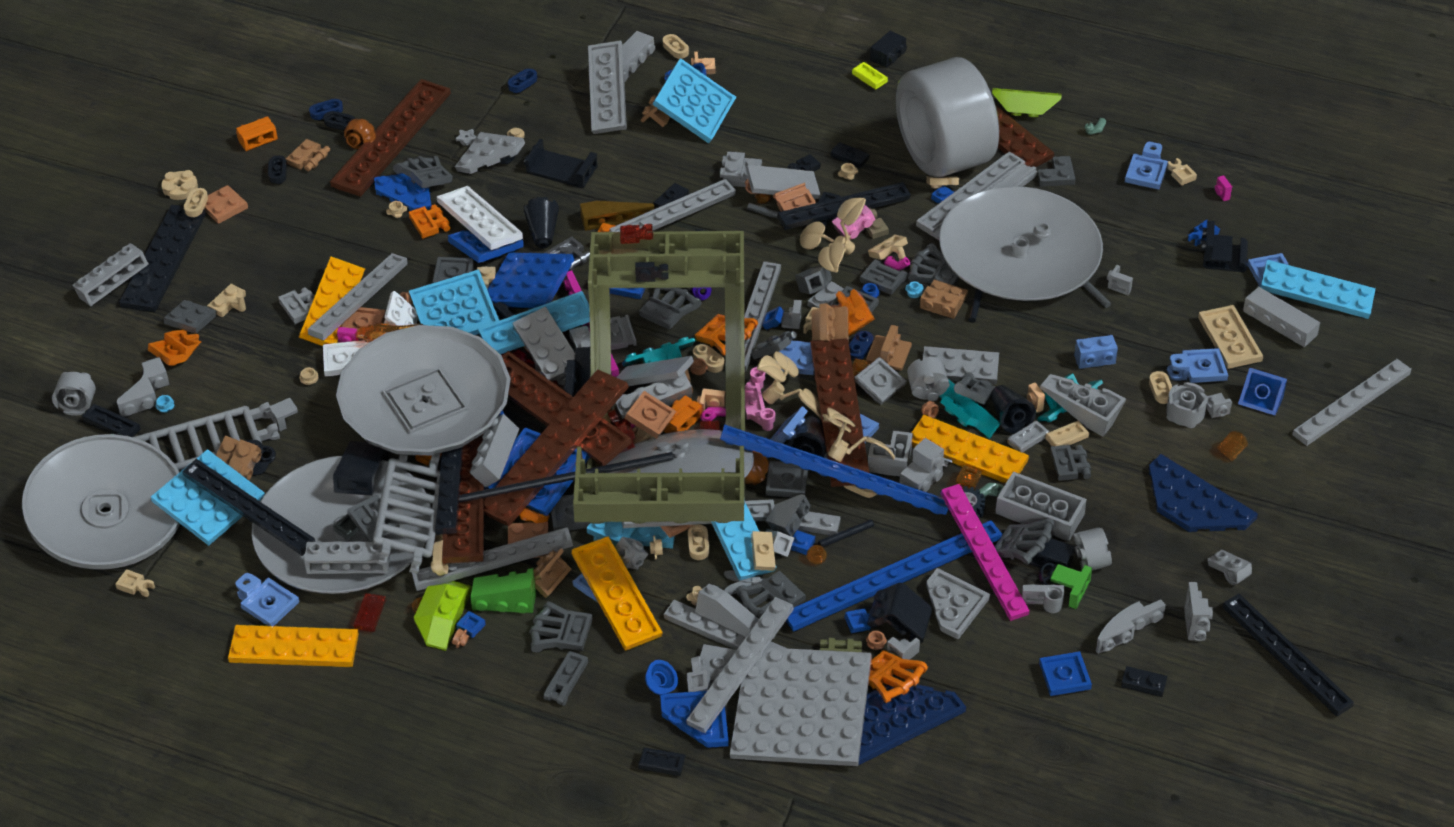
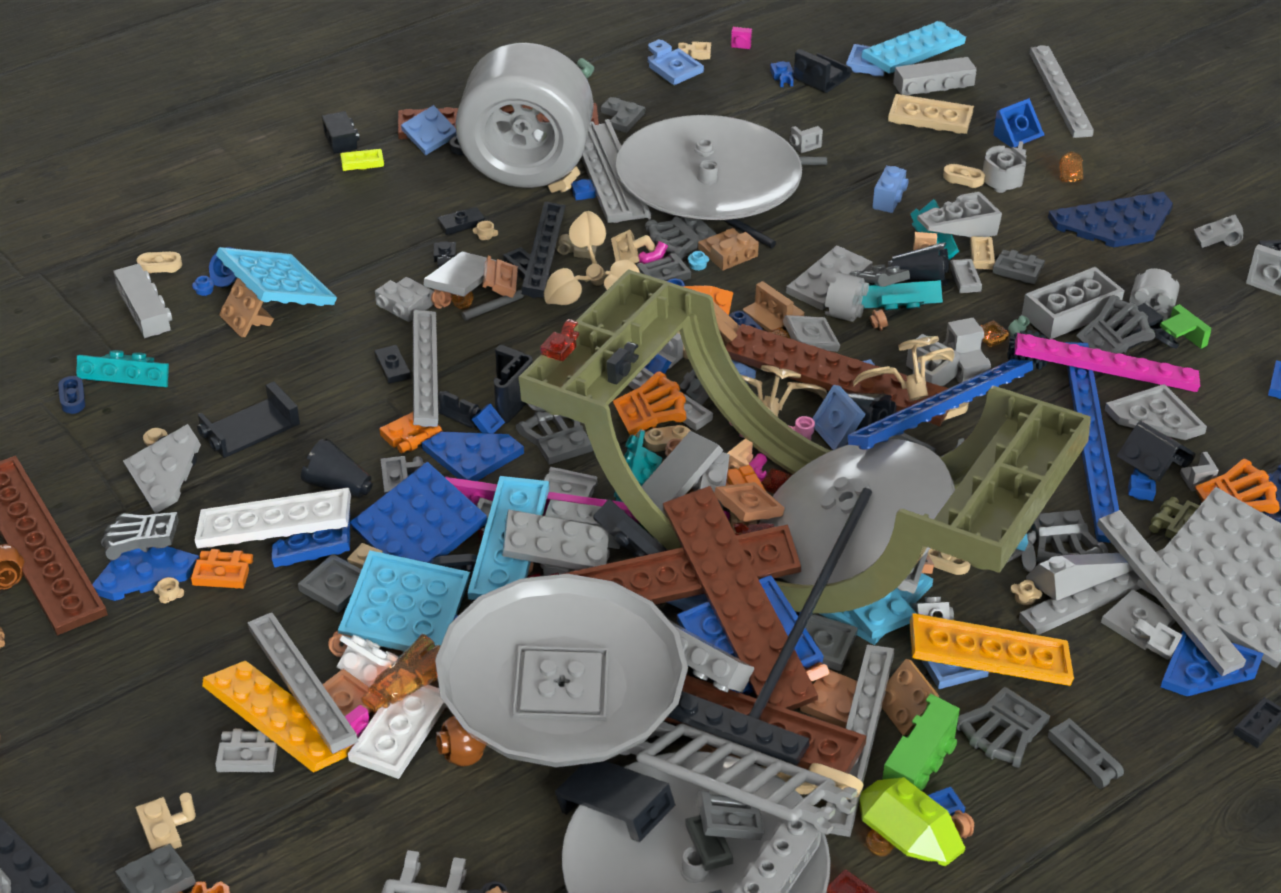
camera: 60 degrees left, 5 degrees down
light grey panel [269,398,298,431] -> none
tan plate [299,367,319,385] -> none
light grey plate [455,129,477,146] -> none
pearl gold slope [580,201,654,231] -> none
light grey plate [588,41,627,134] -> none
blue piece [645,660,678,695] -> none
tan plate [649,535,663,560] -> none
light nougat bracket [691,52,716,74] -> none
bright pink brick [832,205,876,240] -> none
nougat plate [866,631,887,650] -> none
light orange plate [911,415,1029,484] -> none
light grey plate [1022,584,1064,613] -> none
light grey slope [1096,600,1166,654] -> none
medium blue plate [1167,348,1228,383] -> none
none -> teal bracket [77,350,169,387]

